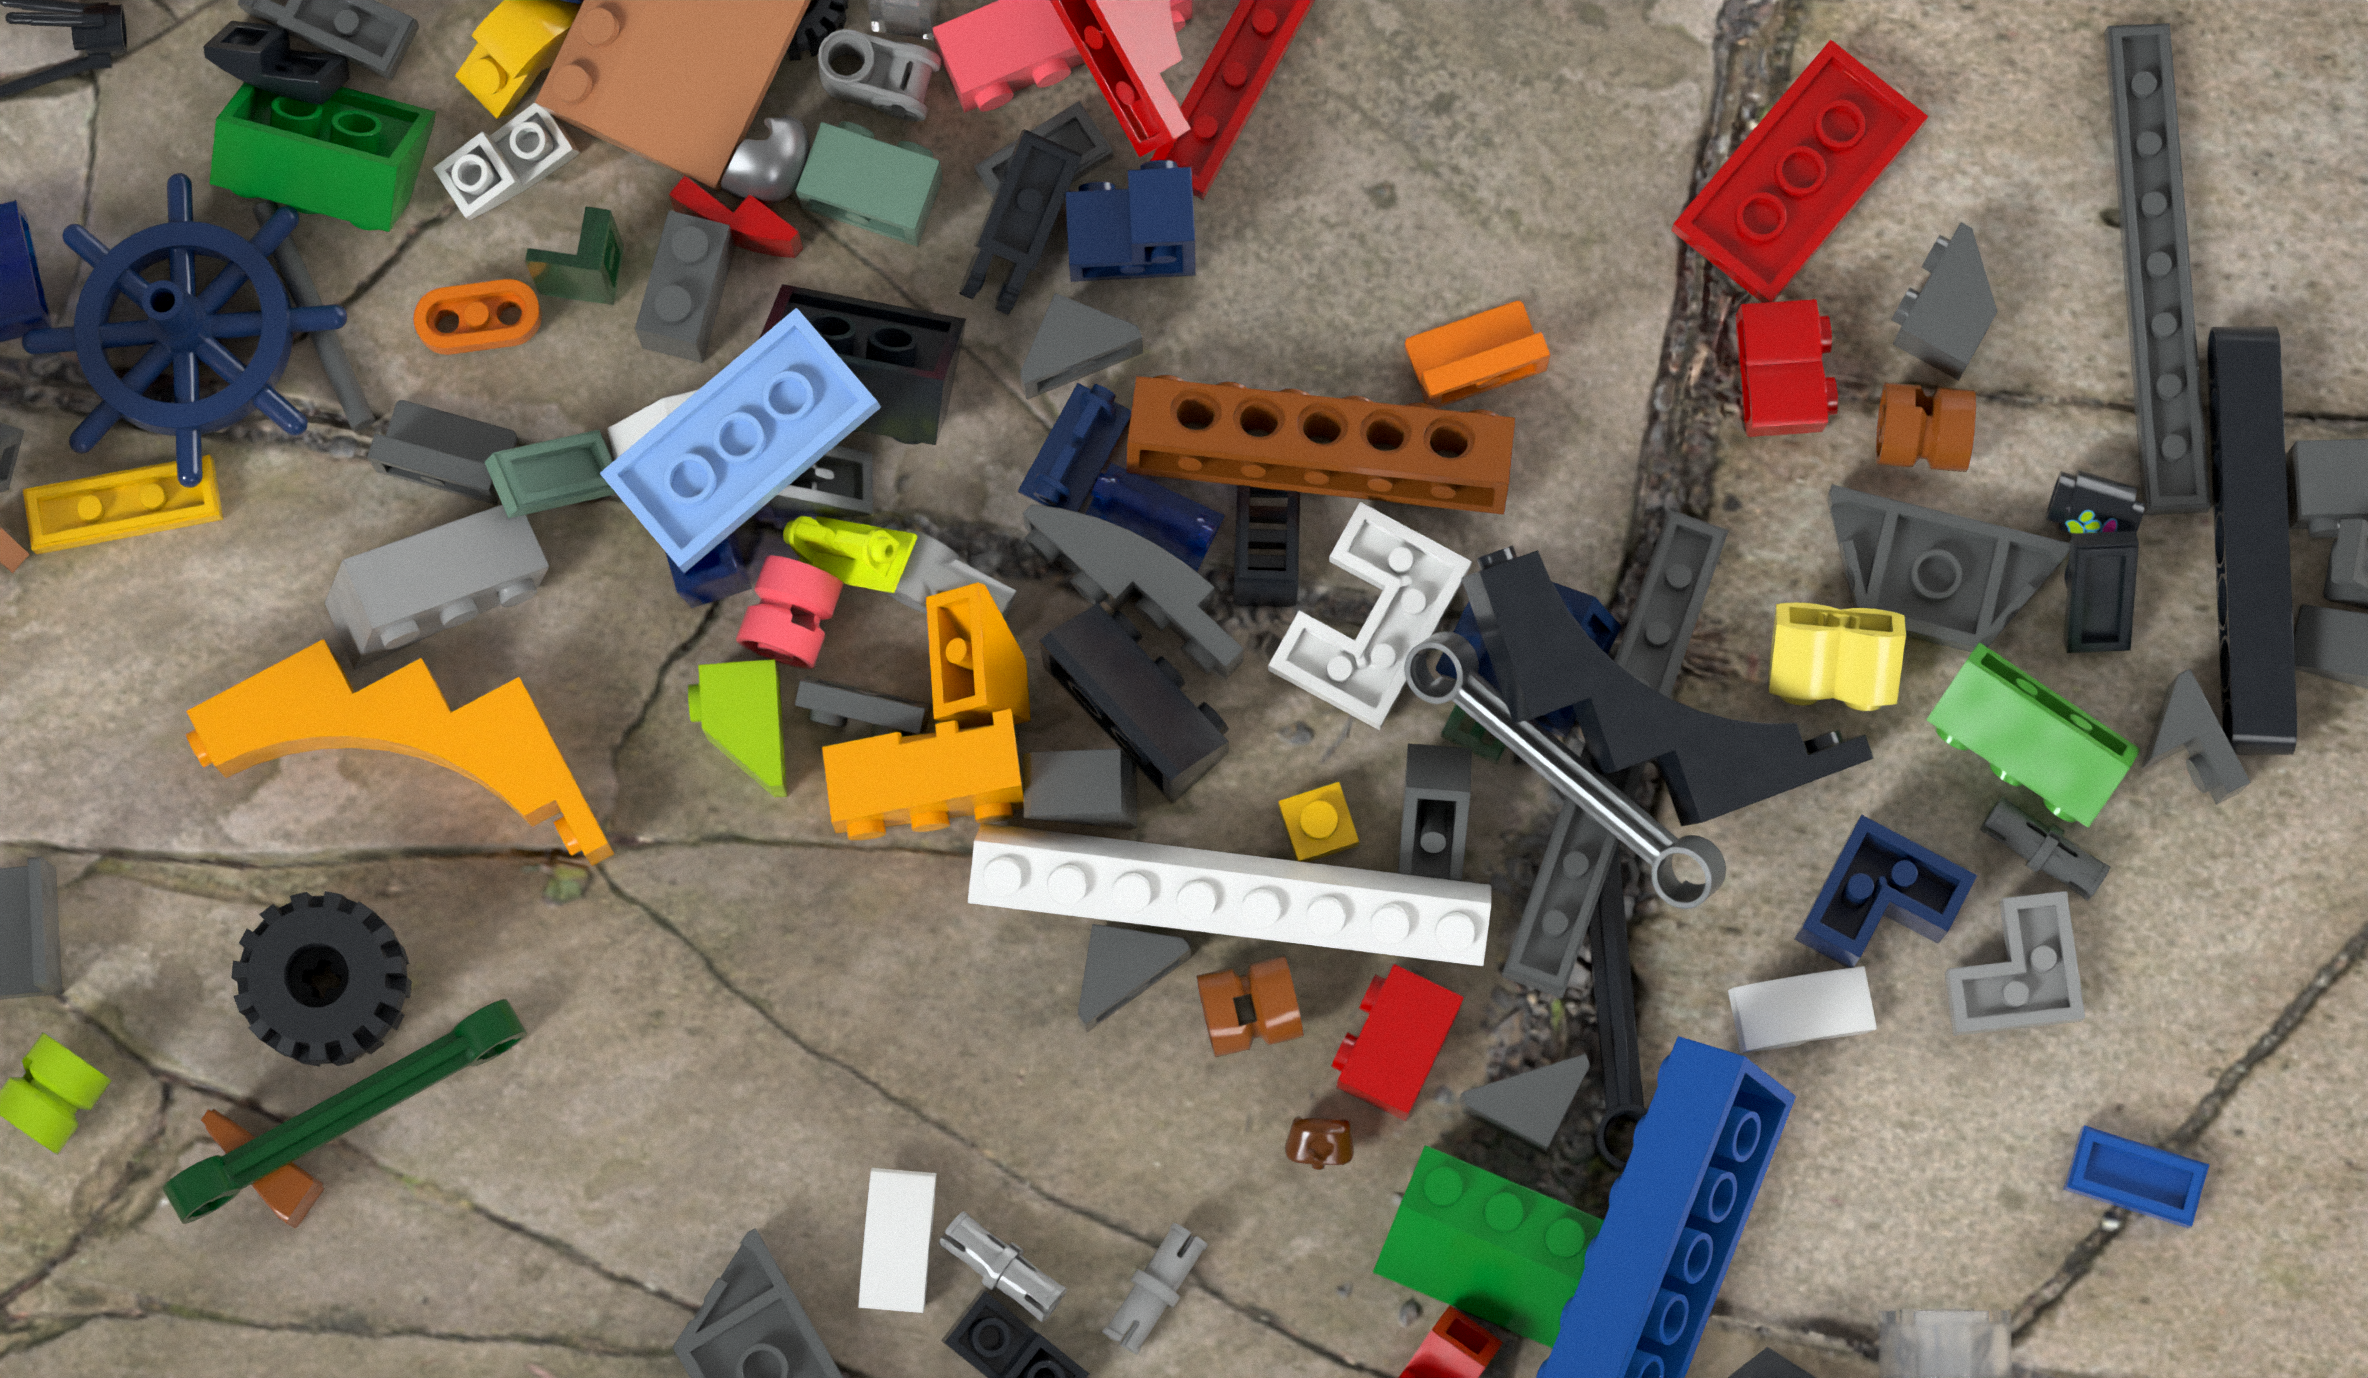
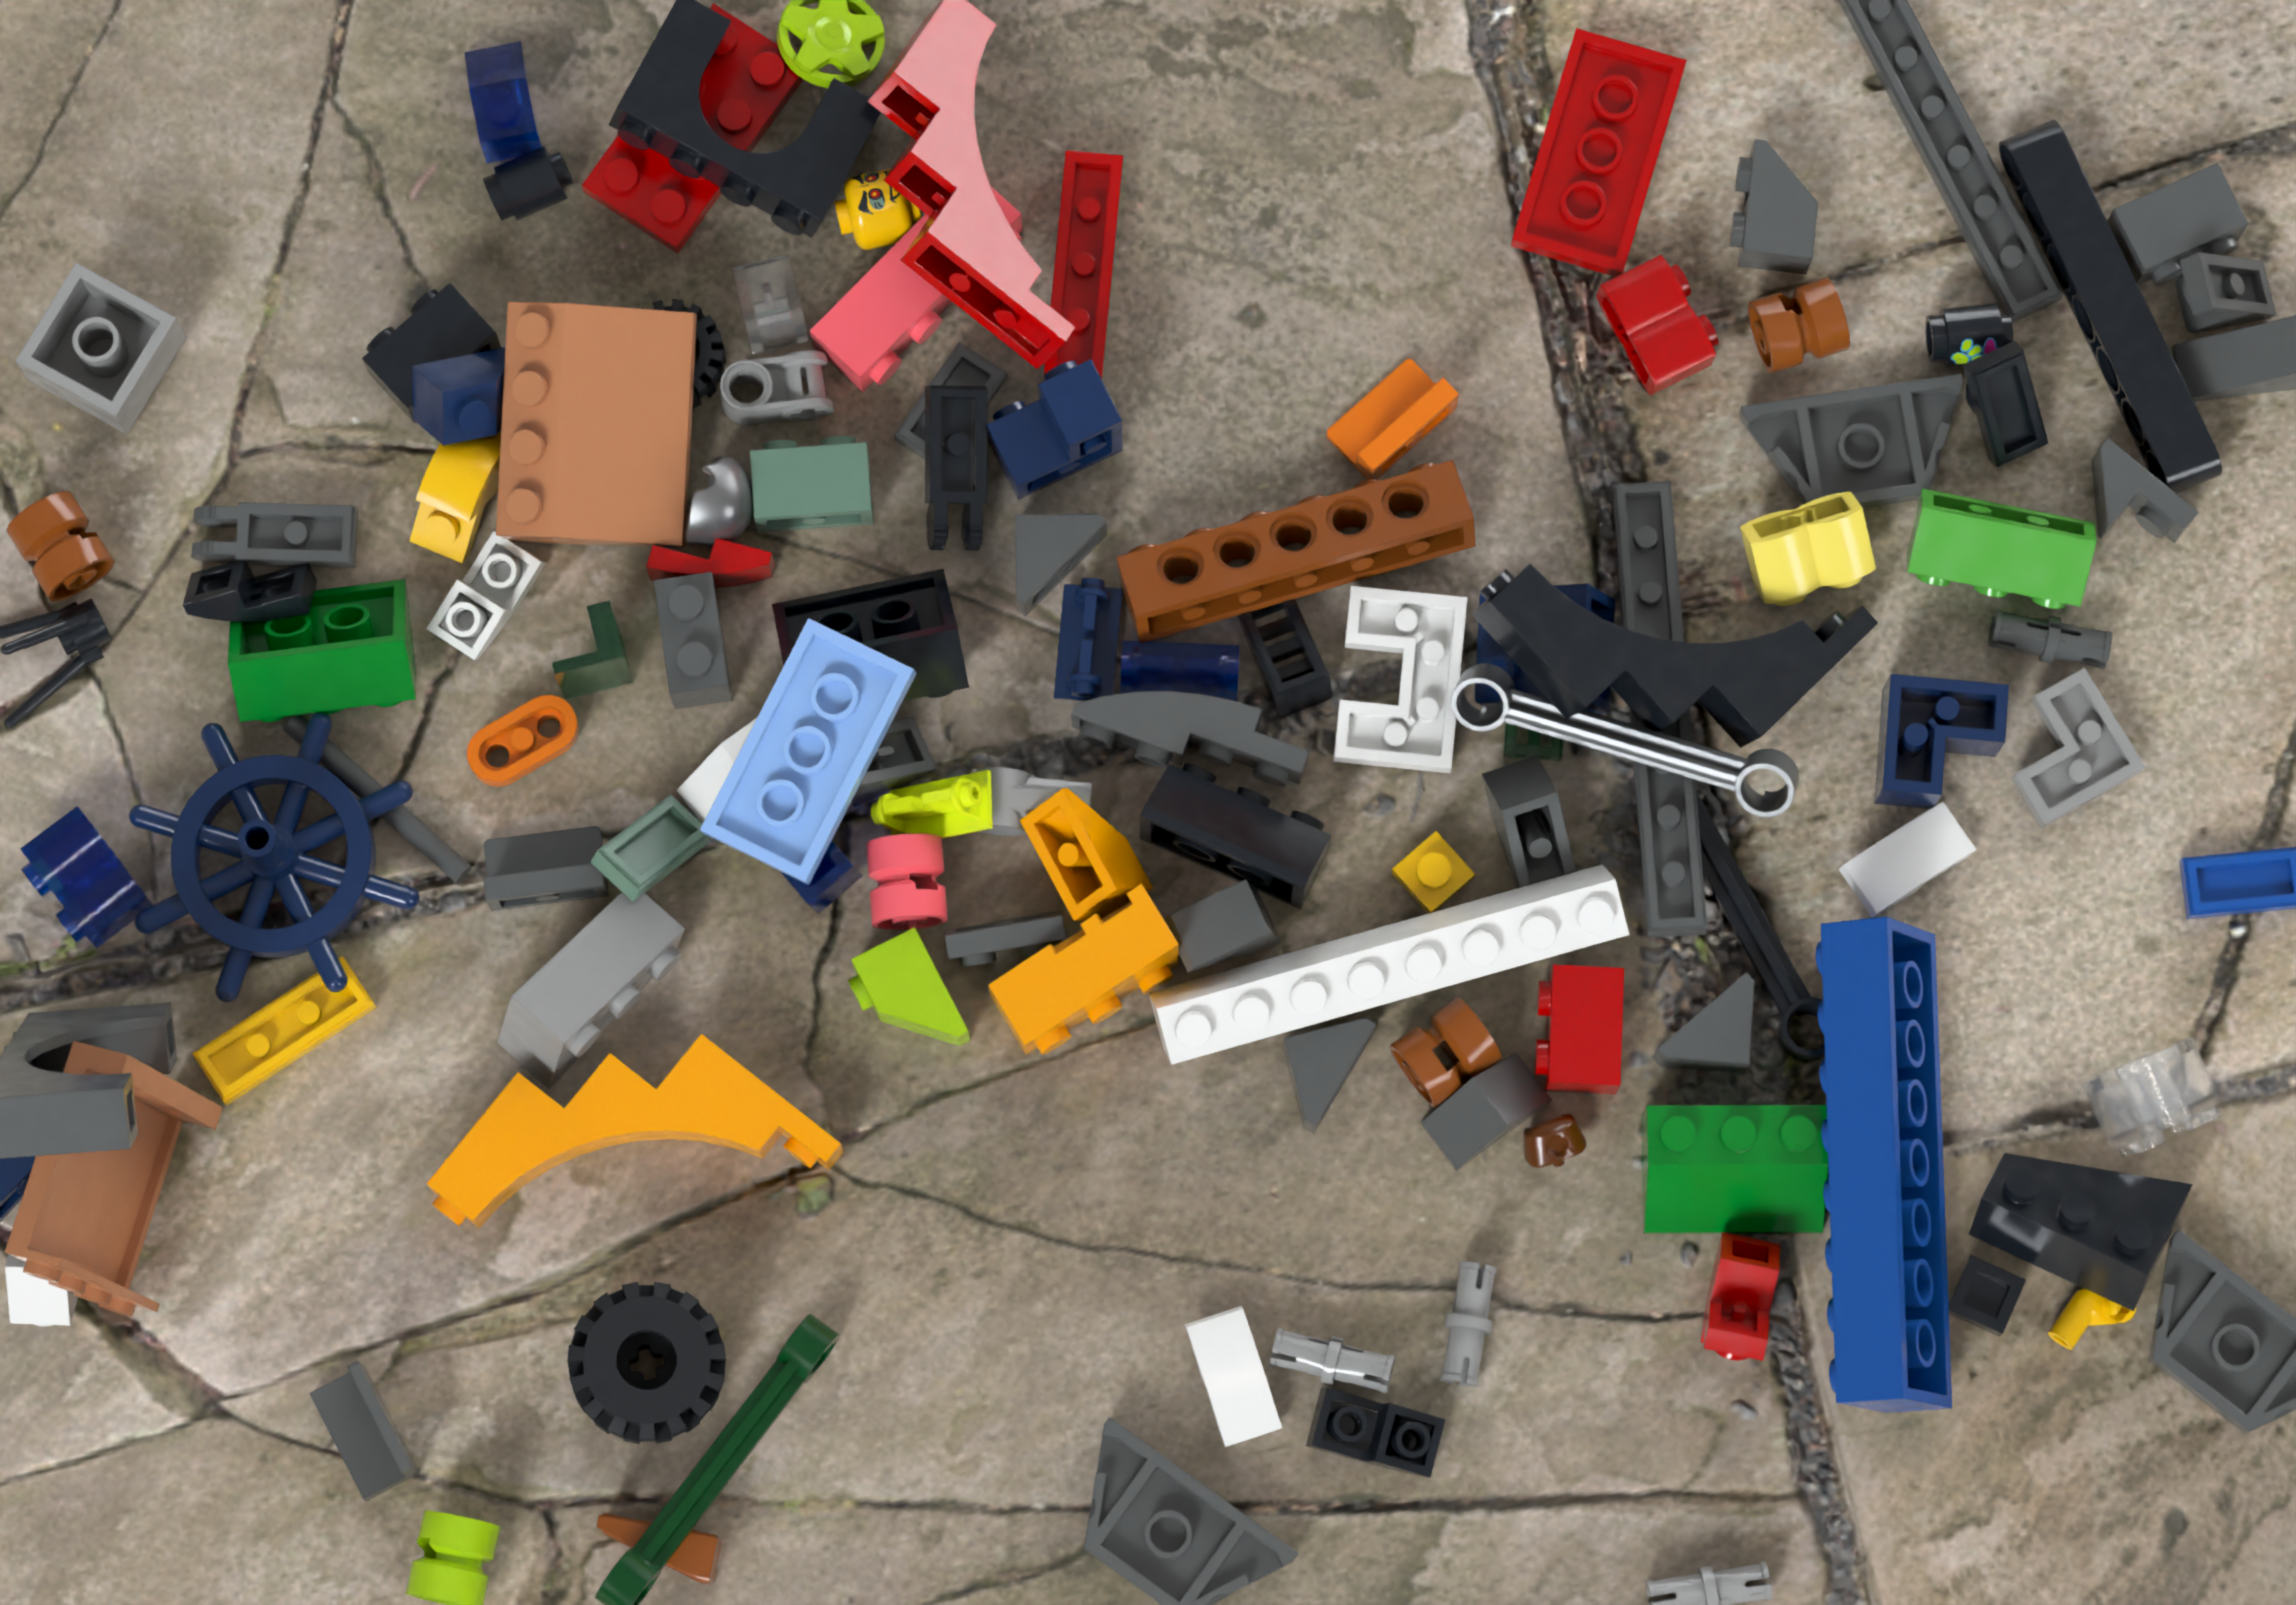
camera: 25 degrees left, 0 degrees up
none -> dark grey slope [1421,1053,1552,1171]

